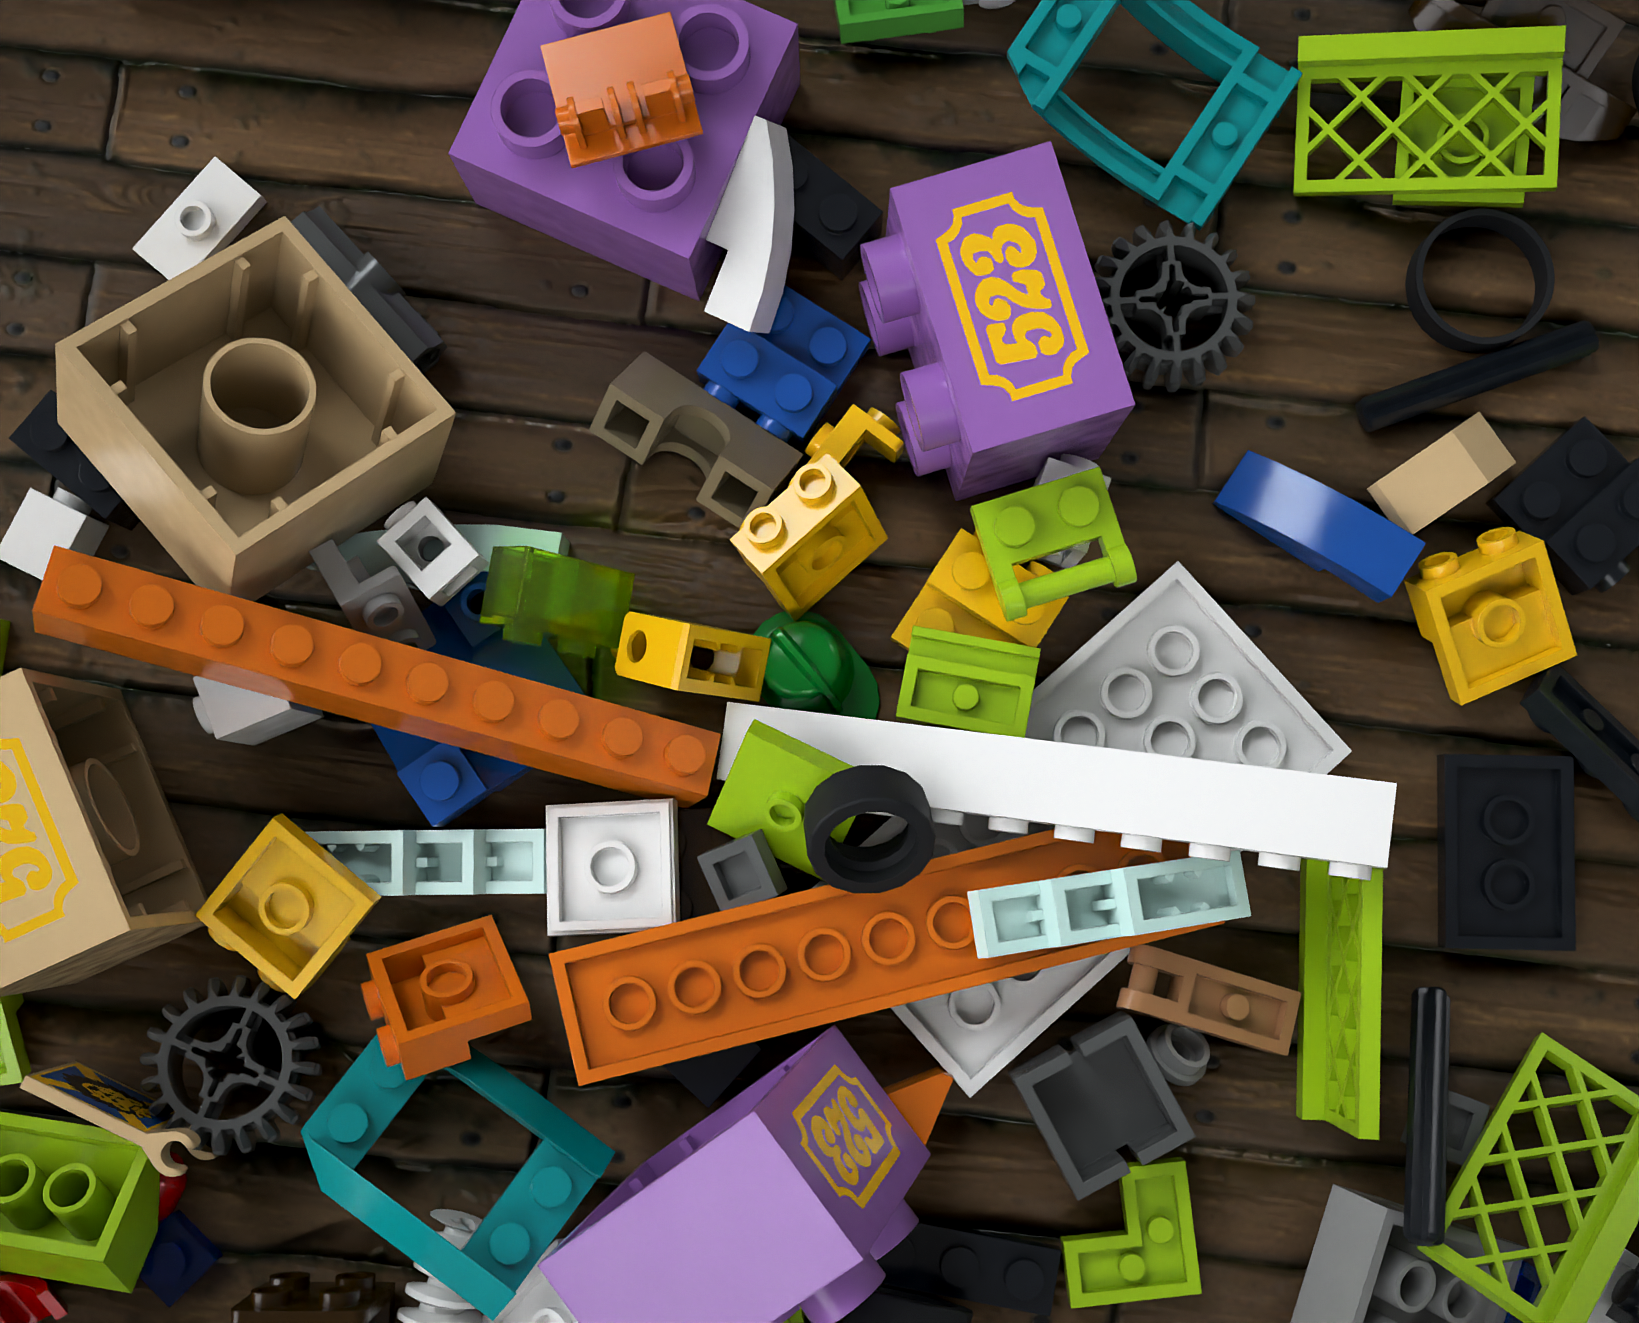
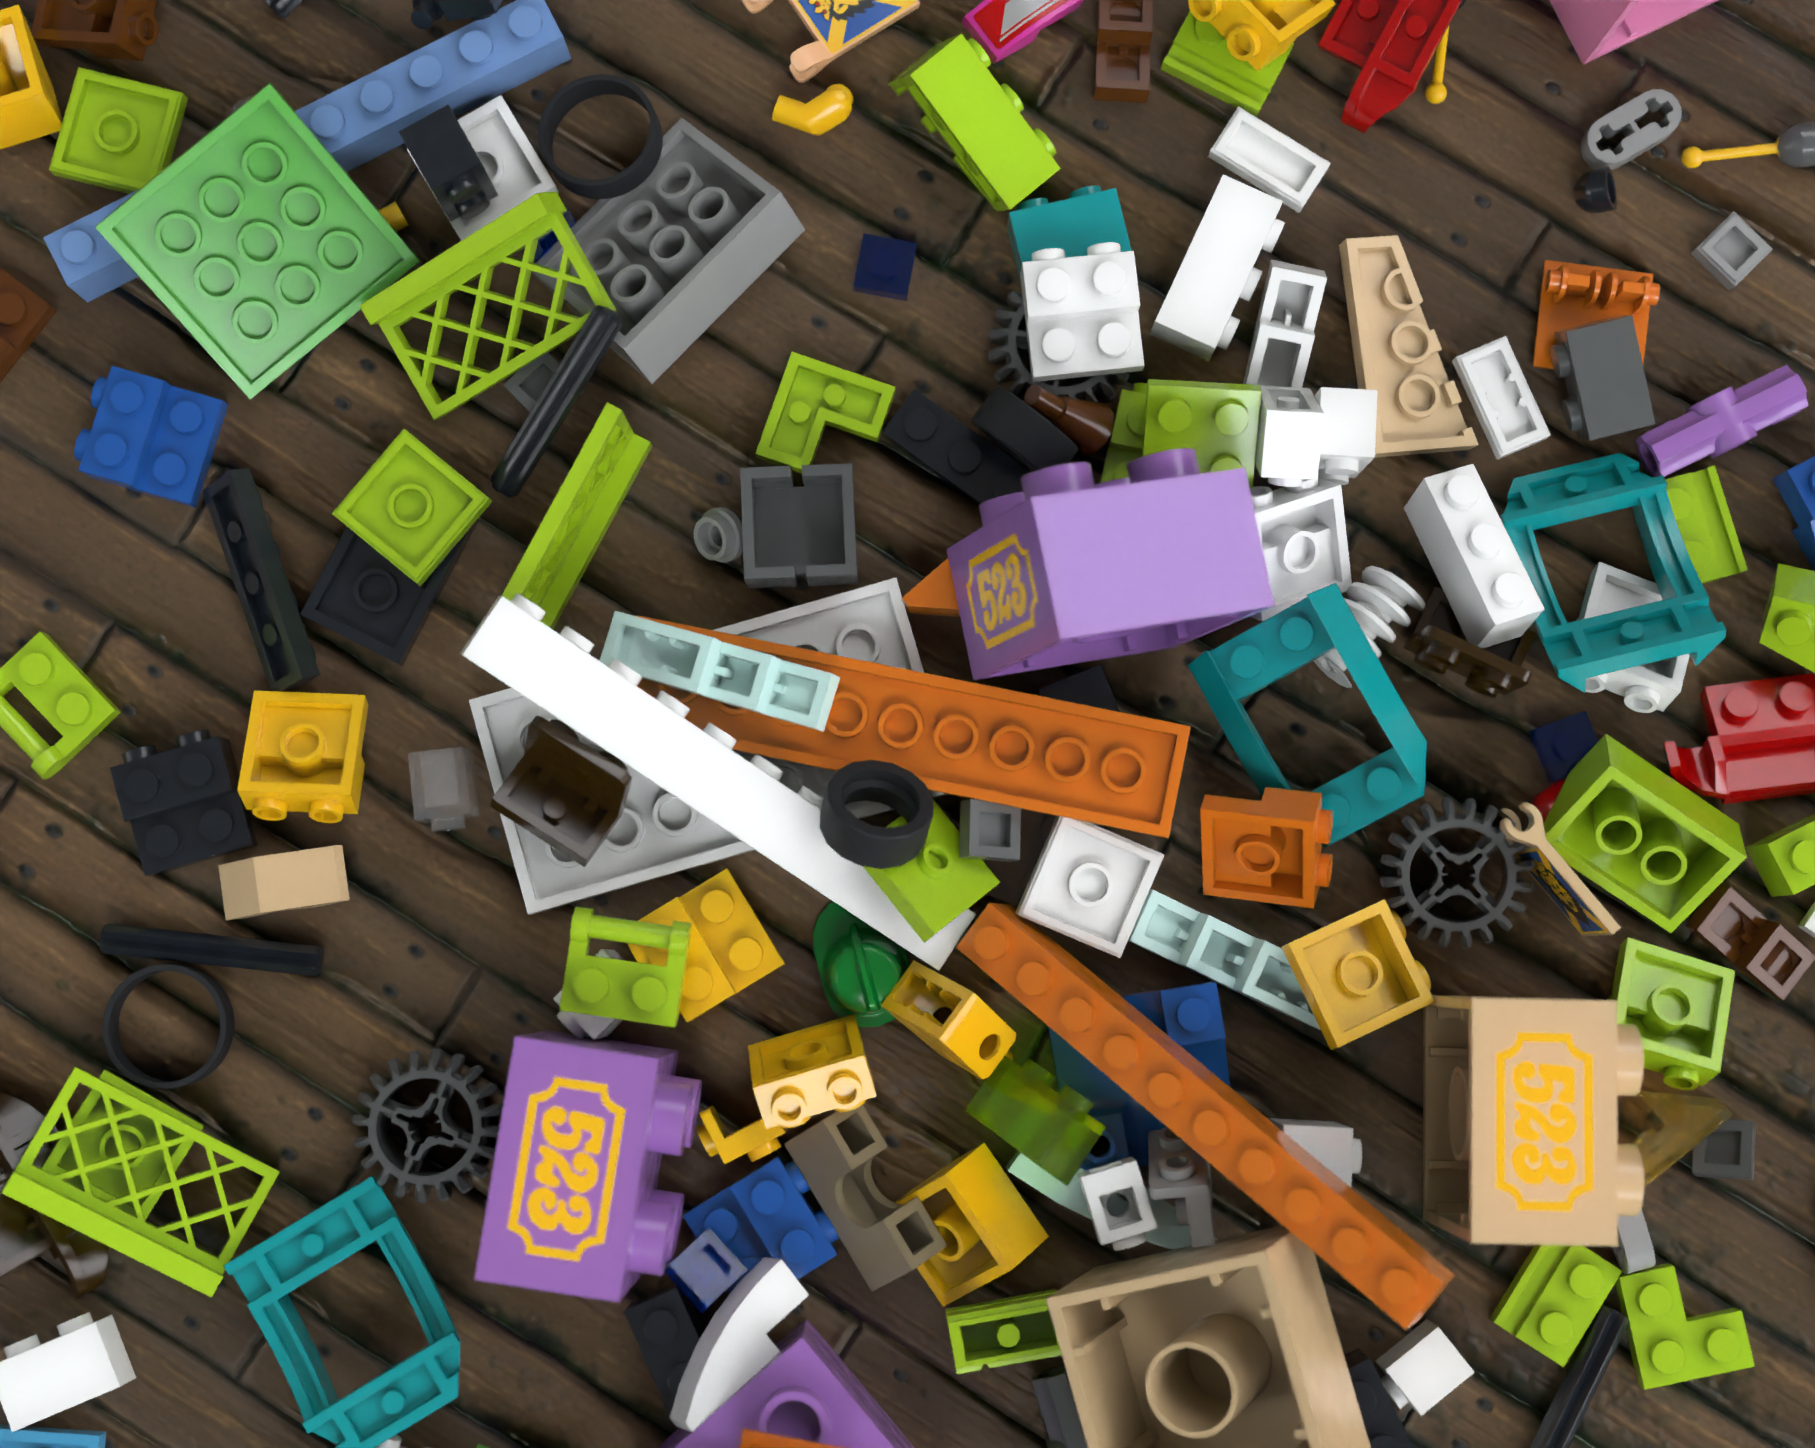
camera: 160 degrees left, 0 degrees up
lime plate [895,625,1041,738] -> none
medium nougat plate [1116,944,1301,1056] -> none
blue slope [1212,450,1426,603] -> none
none -> lime plate [332,429,492,587]
none -> clear brick [408,747,479,832]
none -> dark brown bracket [490,716,632,867]
none -> clear blue plate [664,1228,748,1313]
none -> yellow slope [895,1142,1049,1307]
none -> lime brick [946,1289,1062,1374]

